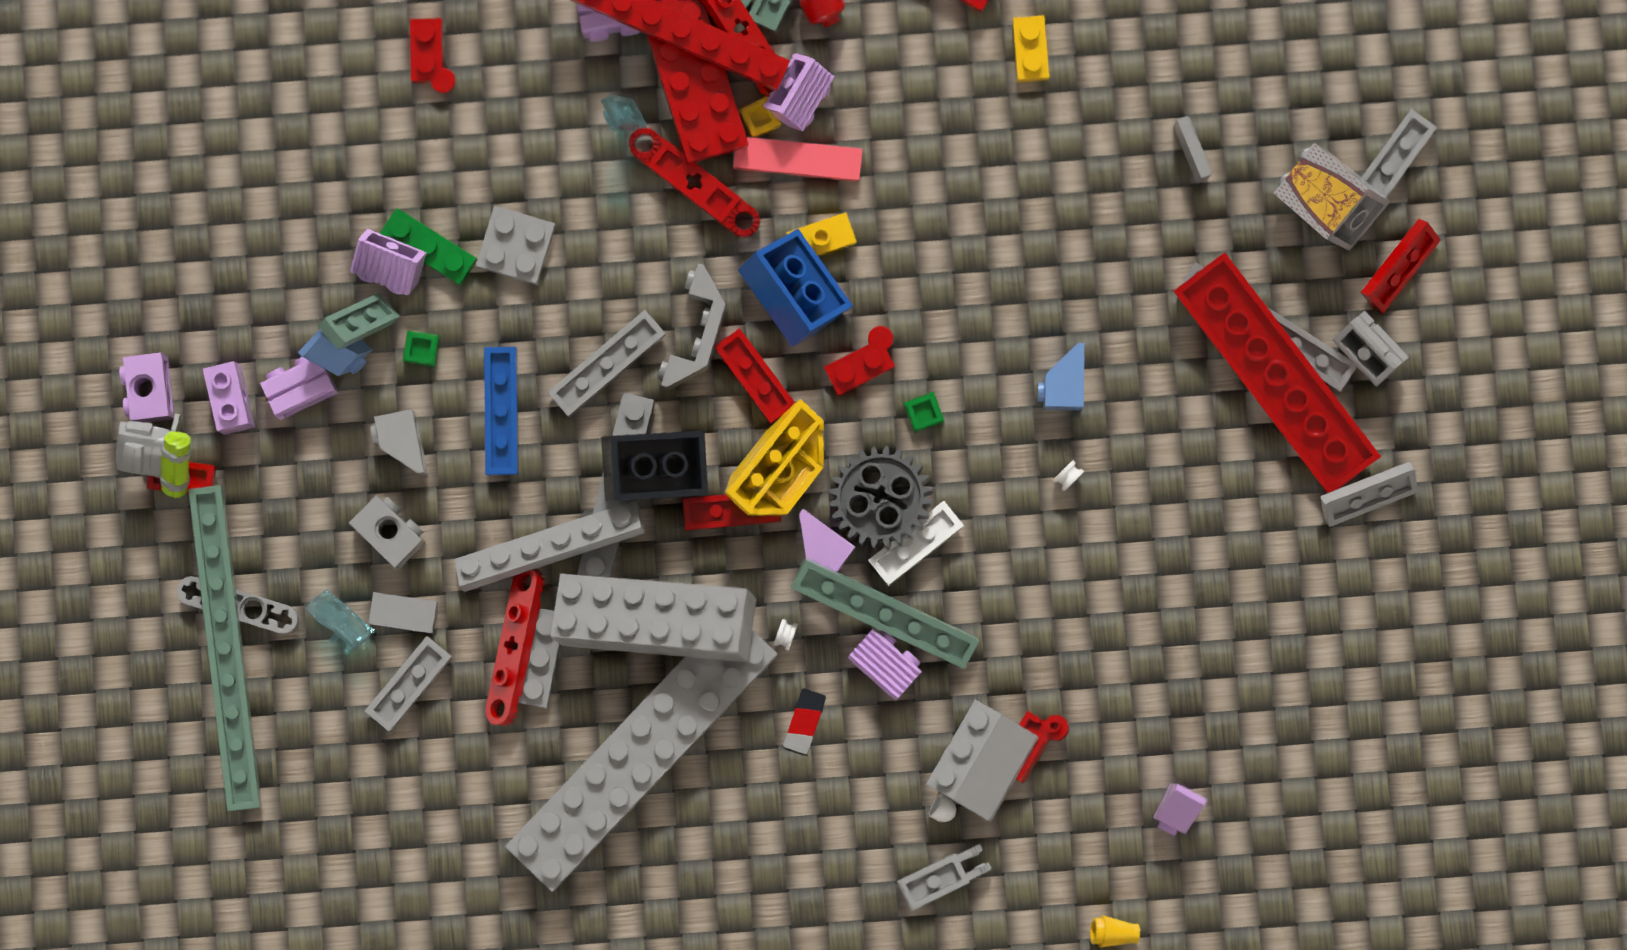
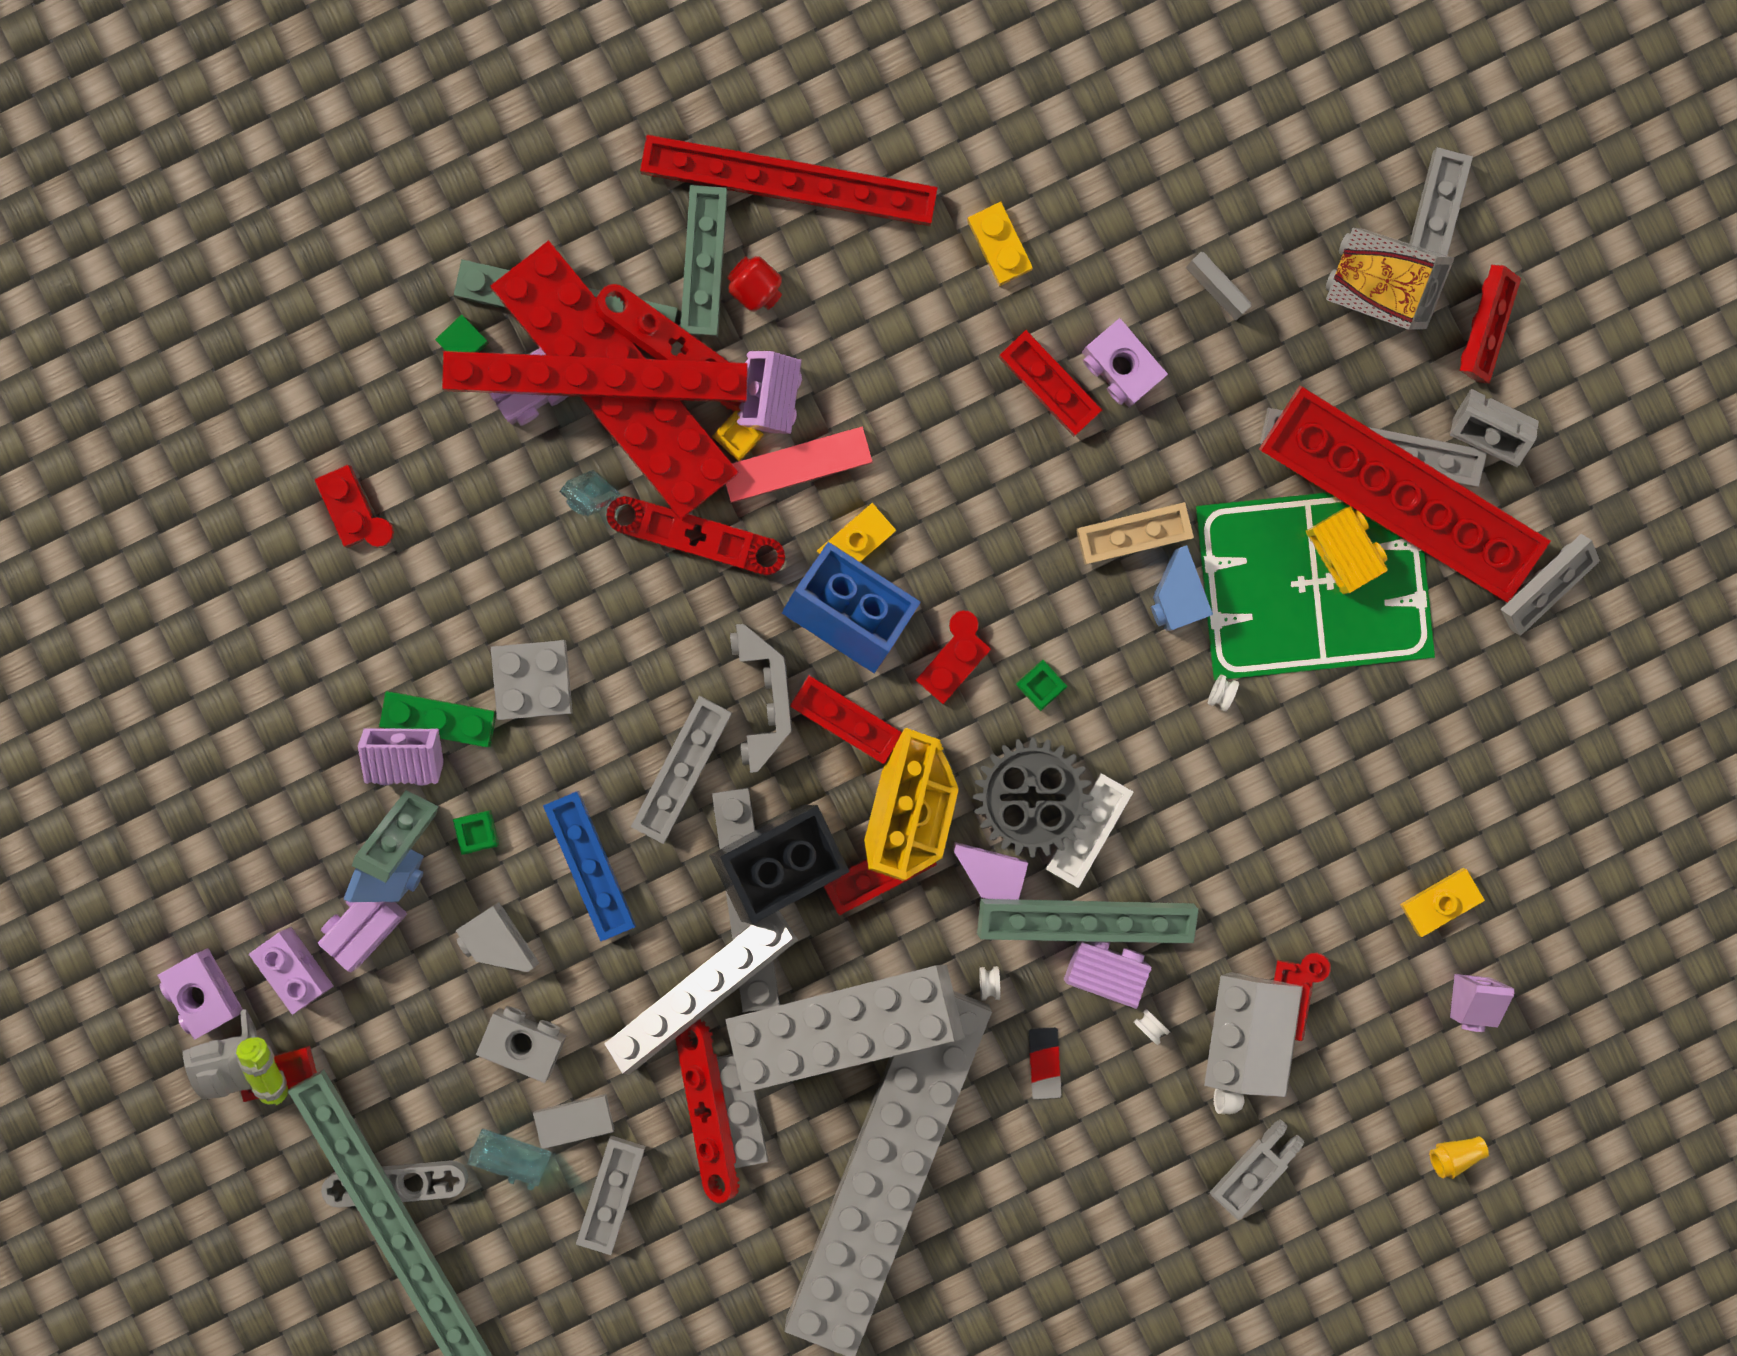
camera: 25 degrees left, 5 degrees up
none -> red plate [998,330,1102,437]
none -> tan plate [1076,502,1194,565]
none -> lavender brick [1082,318,1168,408]
none -> white bush [1134,1009,1170,1045]
none -> green sticker [1196,493,1435,680]
none -> yellow brick [1306,506,1388,594]
none -> yellow plate [1400,868,1485,937]

